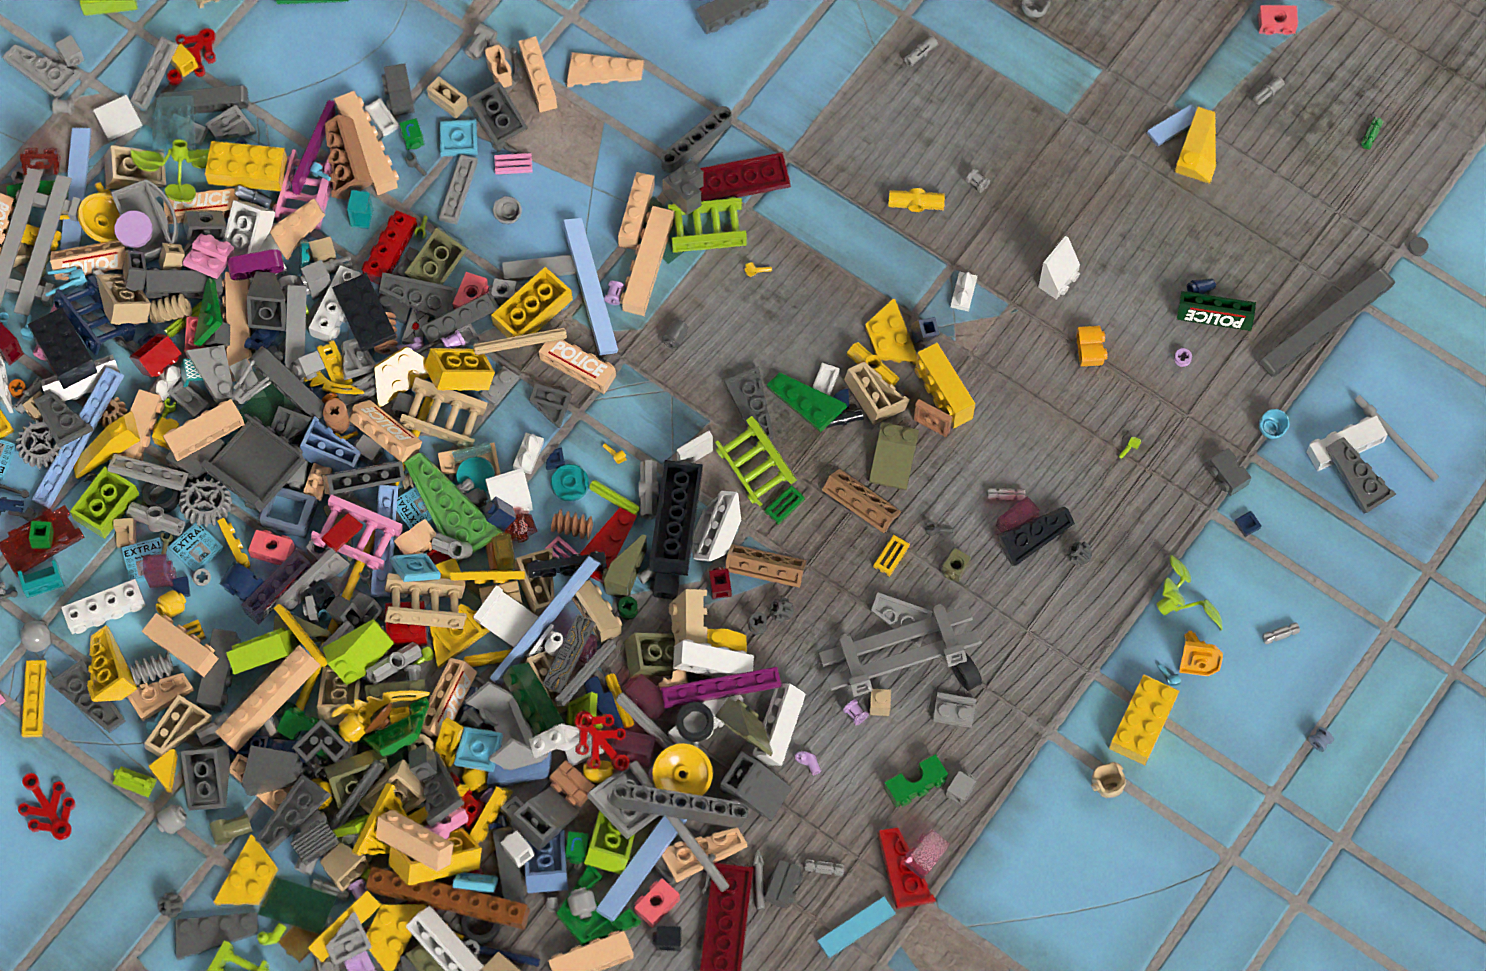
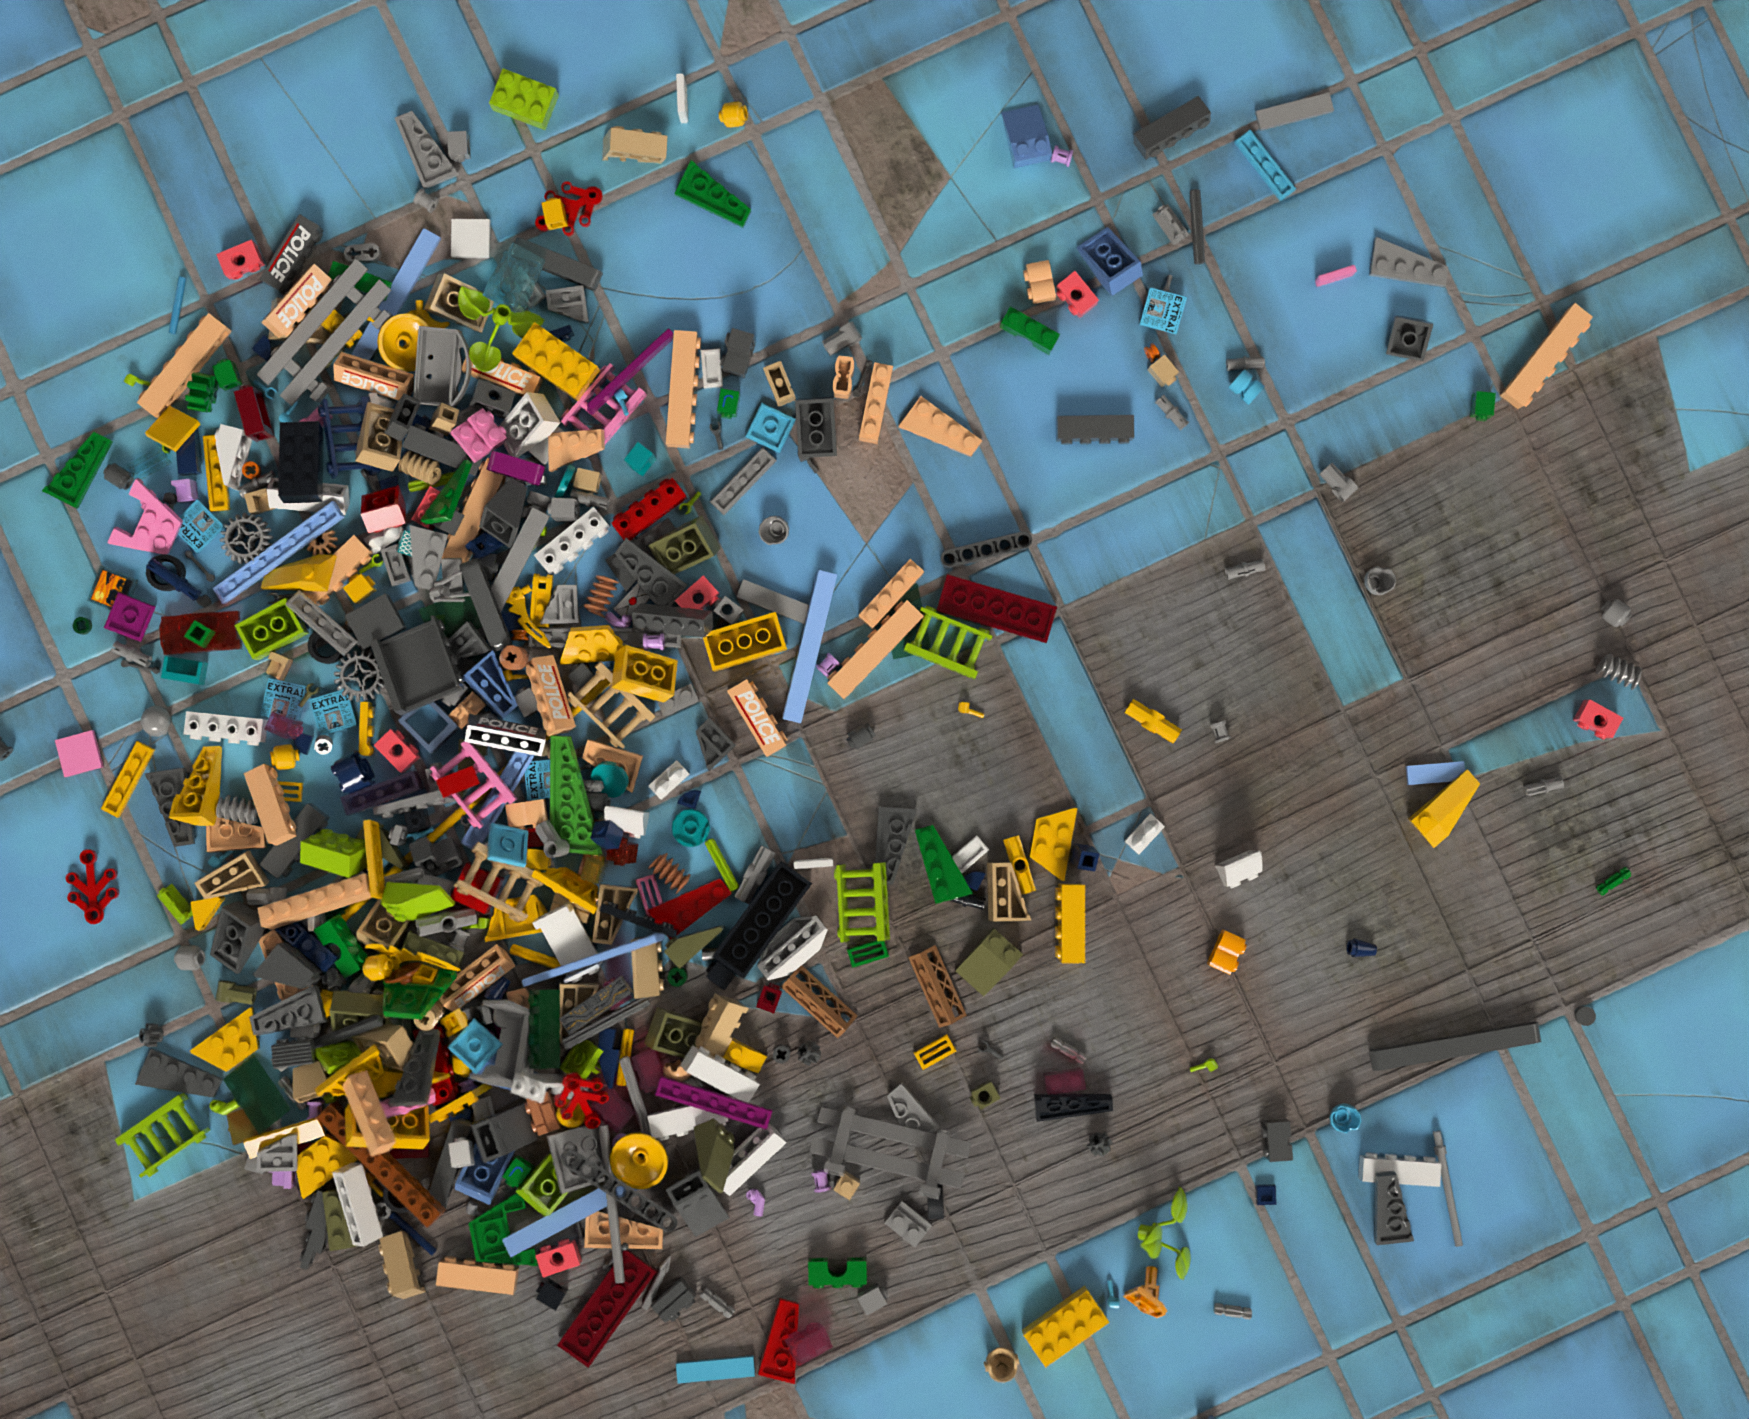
camera: 25 degrees right, 20 degrees up
clear red piece [20,148,61,175] -> none
dark grey wing [34,391,94,448] -> none
medium azure plant [45,266,87,296] -> none
lavender tile [115,211,153,248] -> none
light grey piece [126,502,185,536] -> none
light grey tile [130,36,178,110] -> none
light nougat brick [163,399,245,461] -> none
sand blue axle [234,185,271,209] -> none
light grey brick [292,351,325,380] -> none
dark grey brick [292,719,350,763] -> none
nougat wedge [325,115,373,200] -> none
black plate [332,273,396,352] -> none
dark grey brick [409,744,437,781] -> none
clear light blue tile [452,441,492,462] -> none
medium azure tile [453,872,498,892] -> none
tan axle [473,328,567,355] -> none
bright pink tile [495,153,532,175] -> none
white cone [545,632,563,656] -> none
light grey head [568,888,596,919] -> none
yellow hand [602,443,627,464] -> none
dark grey brick [663,161,703,215] -> none
black tyre [677,702,714,742] -> none
nougat tile [913,399,952,437] -> none
lavender bush [1174,348,1192,367] -> none
dark green brick [1177,291,1256,331] -> none

